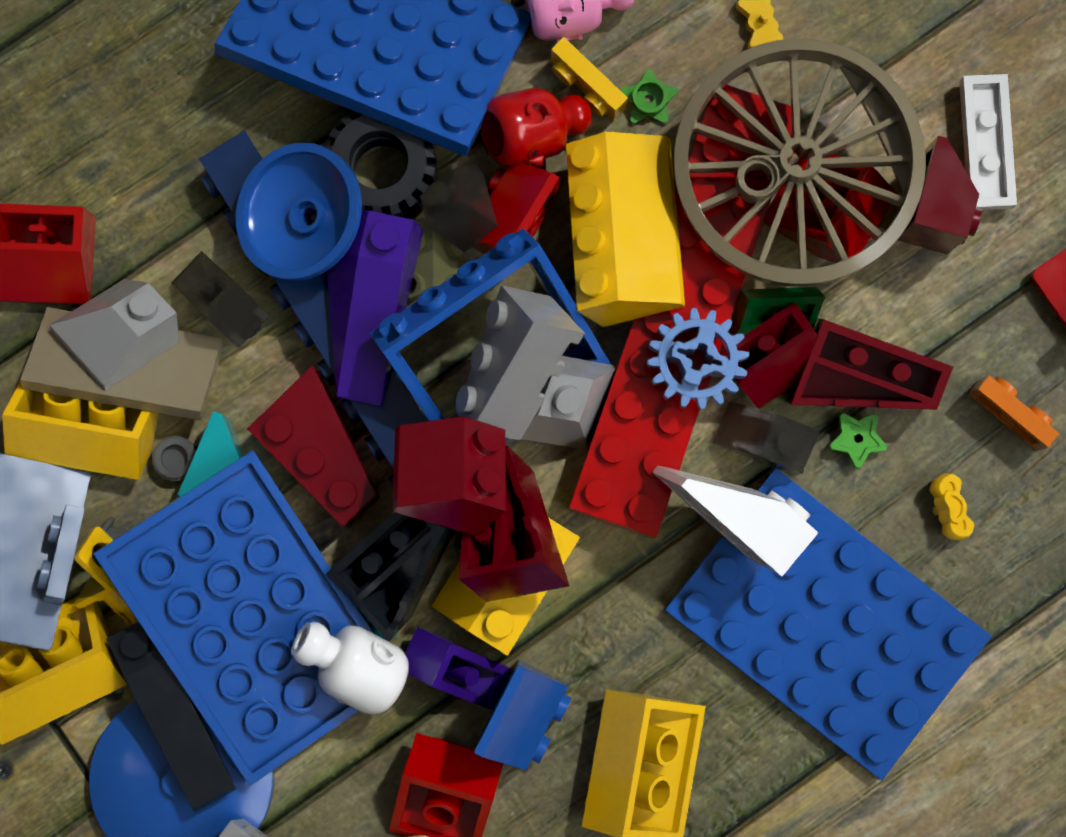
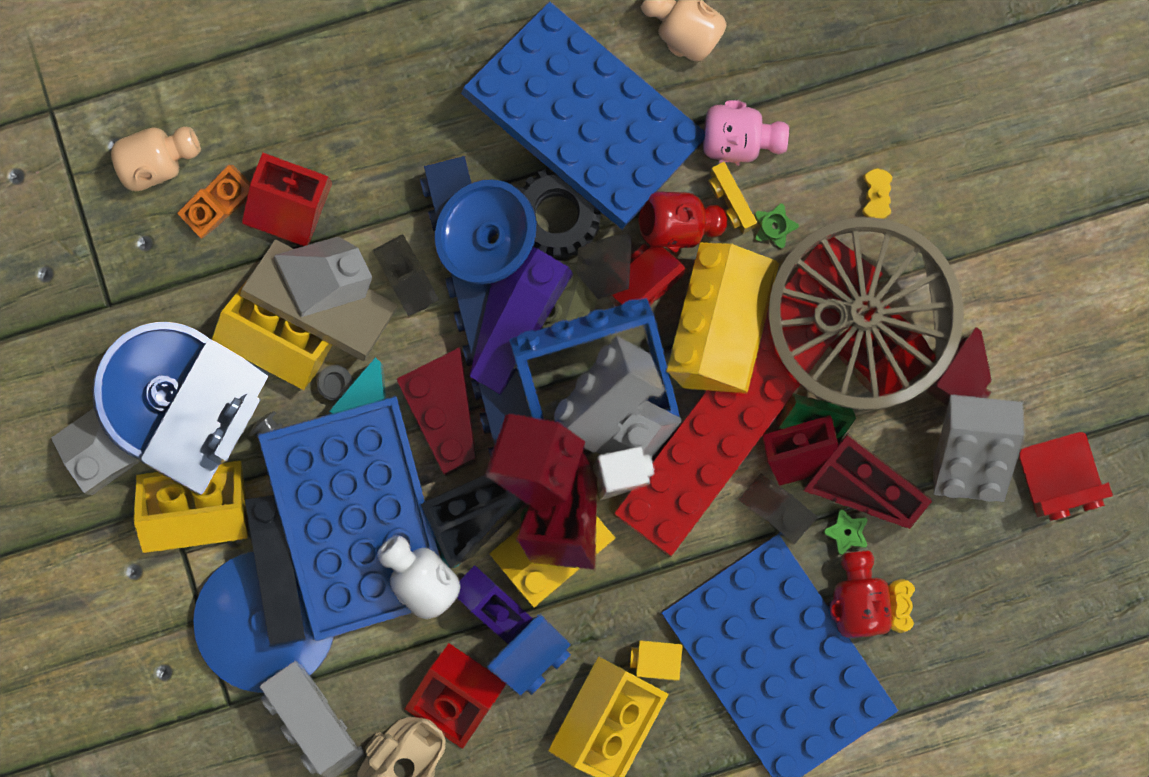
camera: 20 degrees right, 0 degrees up
yellow bracket [74,526,138,626] -> none
medium blue gear [647,308,749,411] -> none
white slope [652,465,818,576] -> none
white plate [959,74,1017,210] -> none
orange plate [967,375,1060,451] -> none
none -> white slope [593,447,654,500]
none -> yellow brick [630,641,682,680]
none -> red piece [830,551,893,638]
none -> light grey brick [933,395,1024,502]

